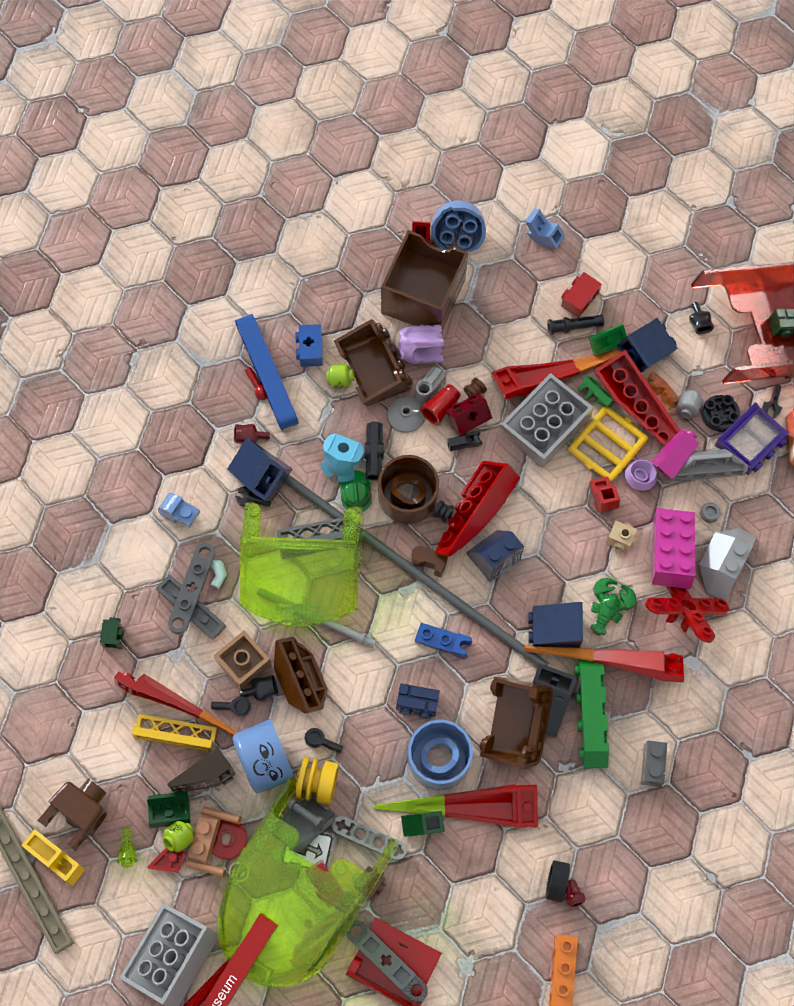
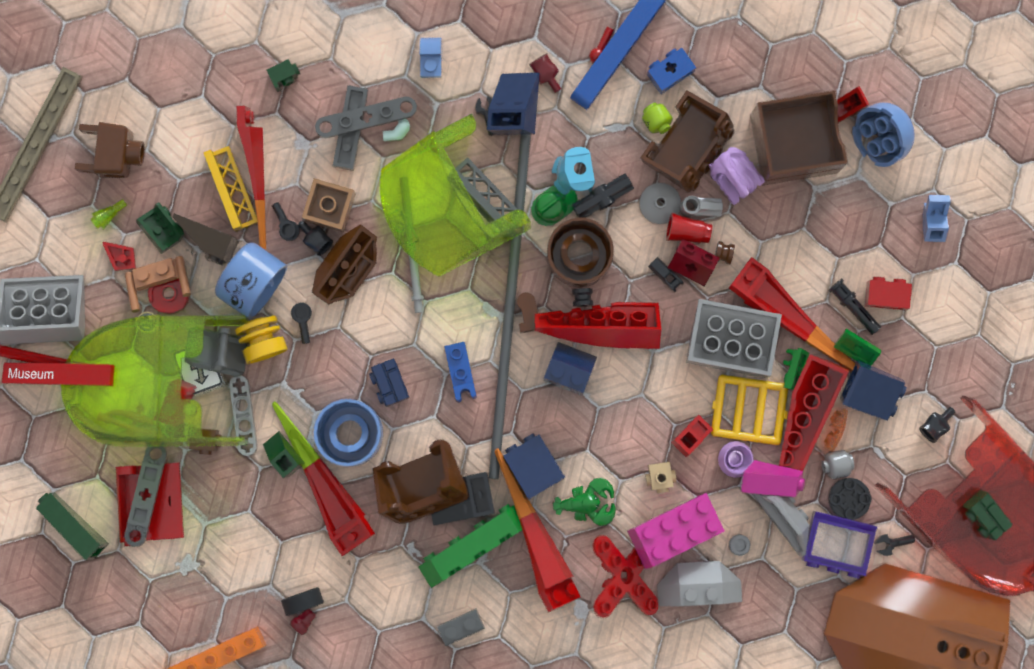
camera: 65 degrees right, 15 degrees up
yellow slope [21,829,86,886] -> none
lime head [162,821,194,852] -> none

